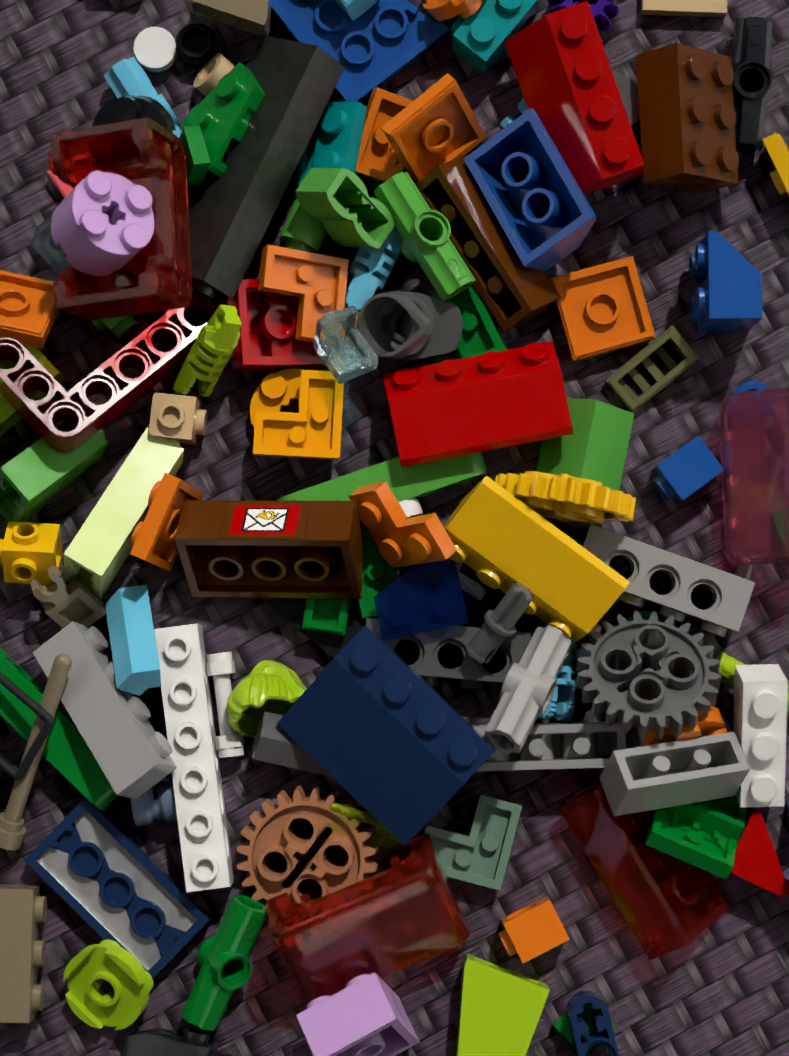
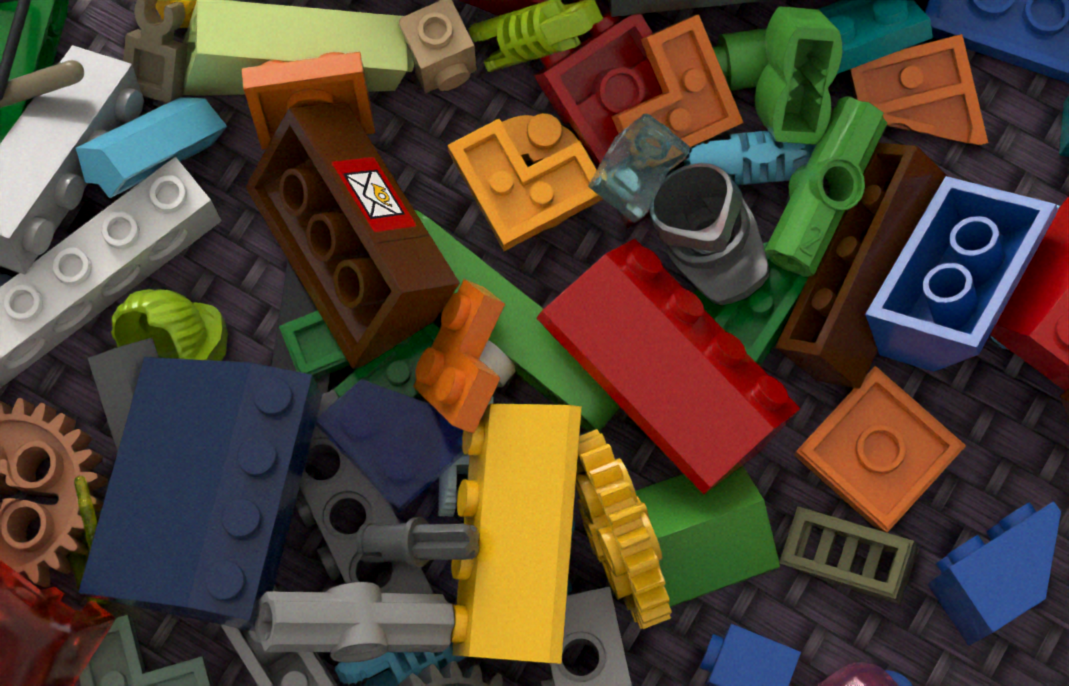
camera: 60 degrees right, 10 degrees down
white bar [206,652,245,758] -> none
orange plate [381,73,487,185] -> none

